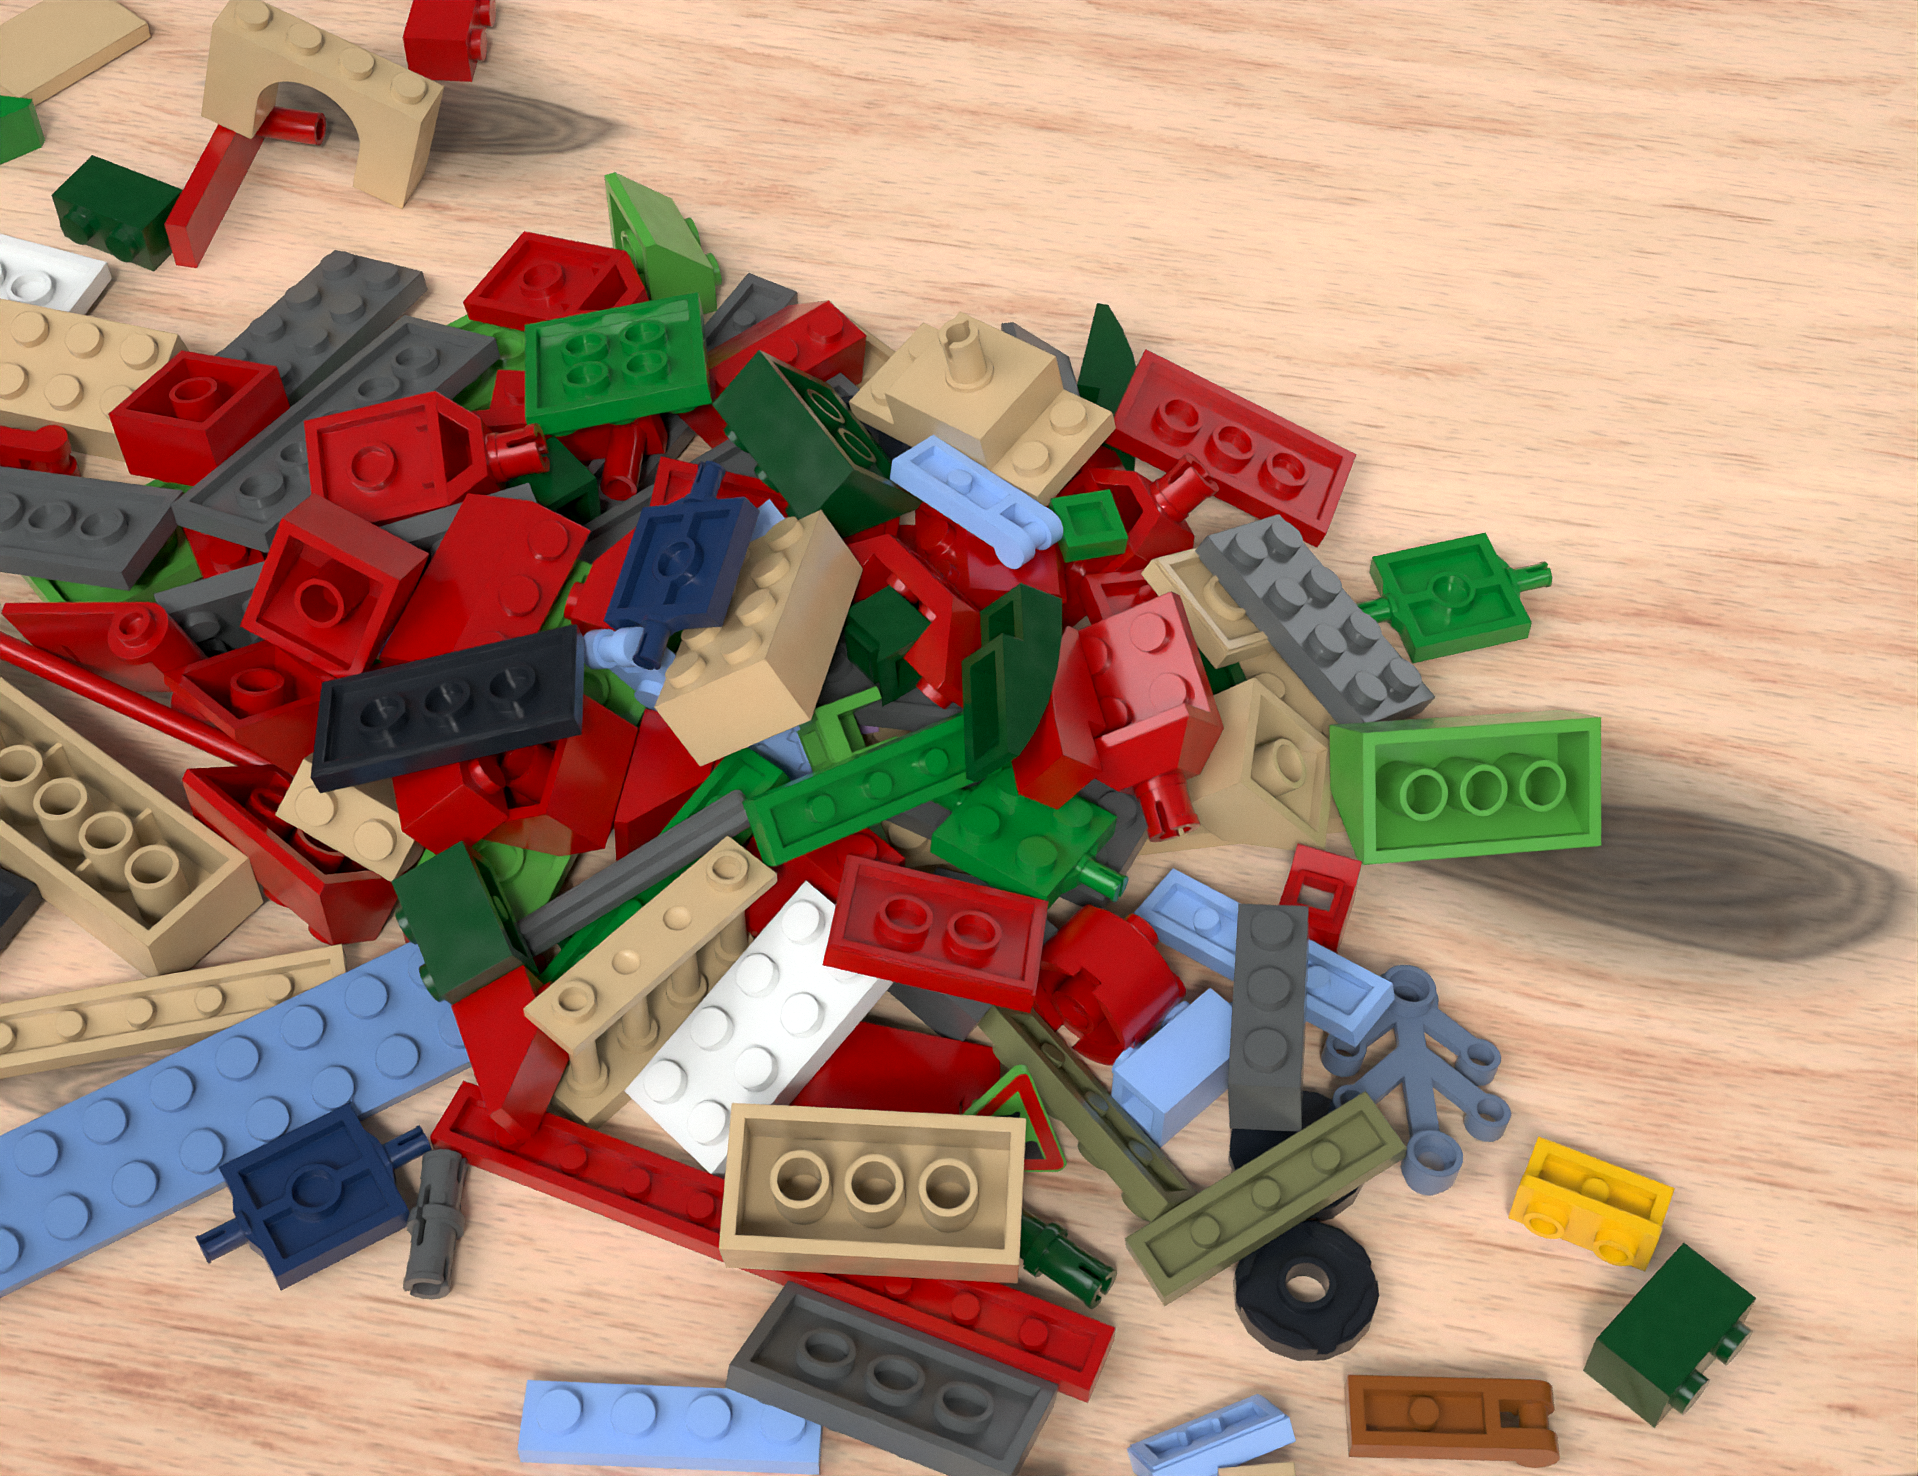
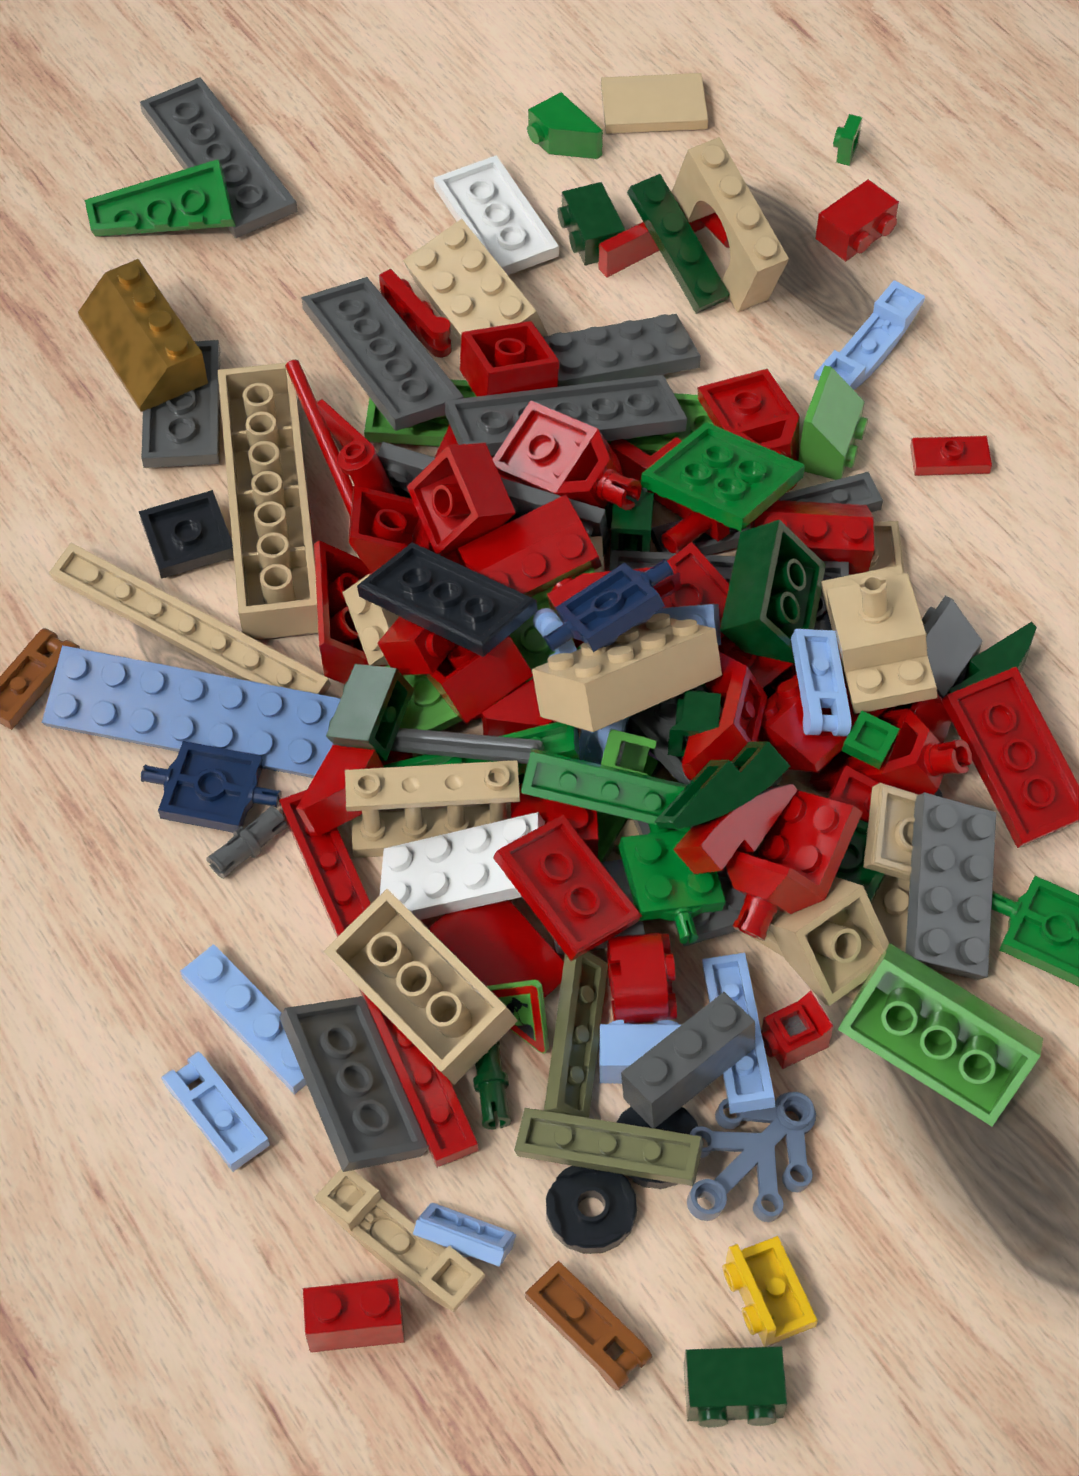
camera: 45 degrees right, 5 degrees up
none -> dark green plate [627,173,730,314]
none -> light blue slope [814,280,925,390]
none -> red plate [910,436,992,476]

